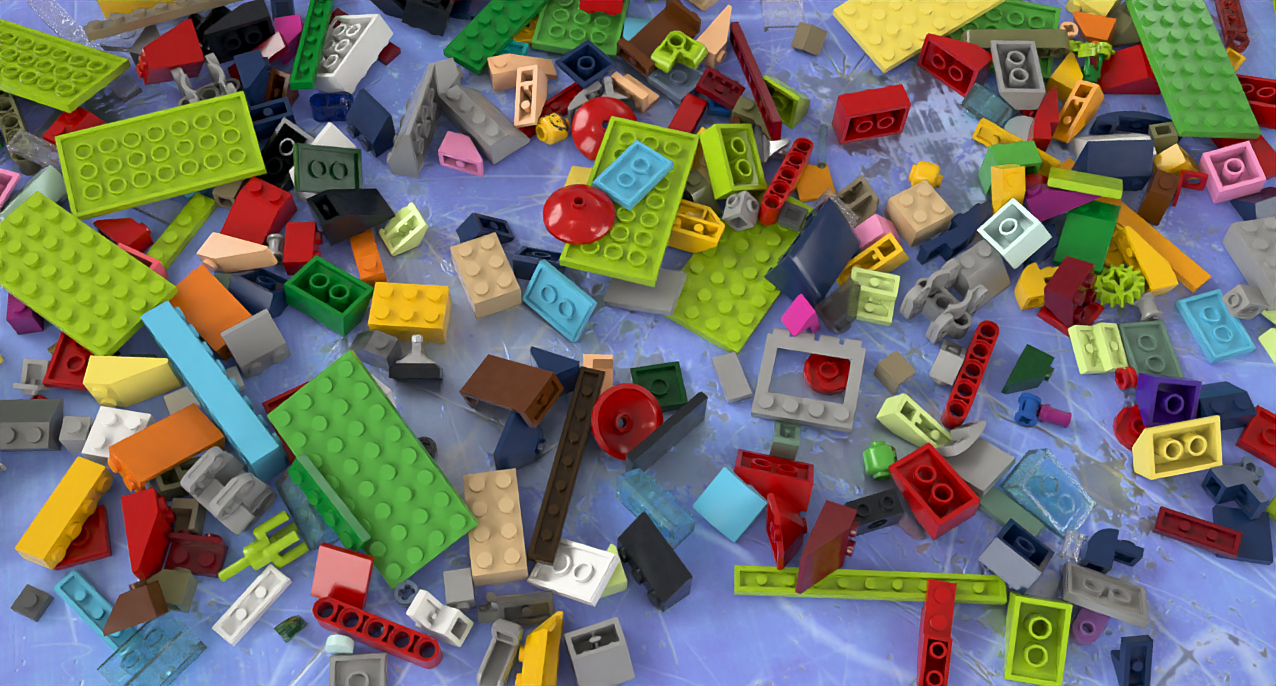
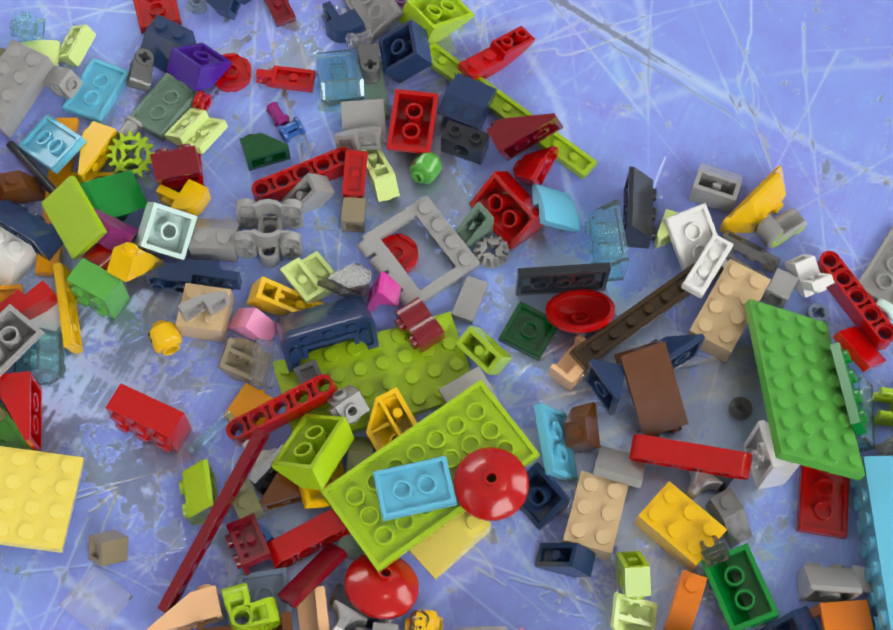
camera: 140 degrees left, 5 degrees up
light yellow slope [1132,415,1223,480] -> none
none -> black piece [6,141,56,194]
none -> medium azure tile [18,114,87,174]
none -> dark grey piece [126,48,154,92]
none -> light grey slope [178,291,231,322]
none -> red hinge [255,65,316,93]
none -> dark red tile [277,542,348,608]
none -> red hinge [342,150,368,200]
none -> dark grey piece [357,43,380,85]
none -> dark red brick [394,297,445,353]
none -> dark blue slope [437,73,497,129]
none -> lime brick [456,326,513,375]
none -> light grey gear [473,234,509,268]
none -> reddish brown slope [564,402,600,453]
none -> light grey tile [593,445,645,488]
none -> lime brick [616,550,651,600]
none -> red beam [629,434,753,480]
none -> white tile [681,234,734,299]
none -> clear smoke tile [700,535,729,569]

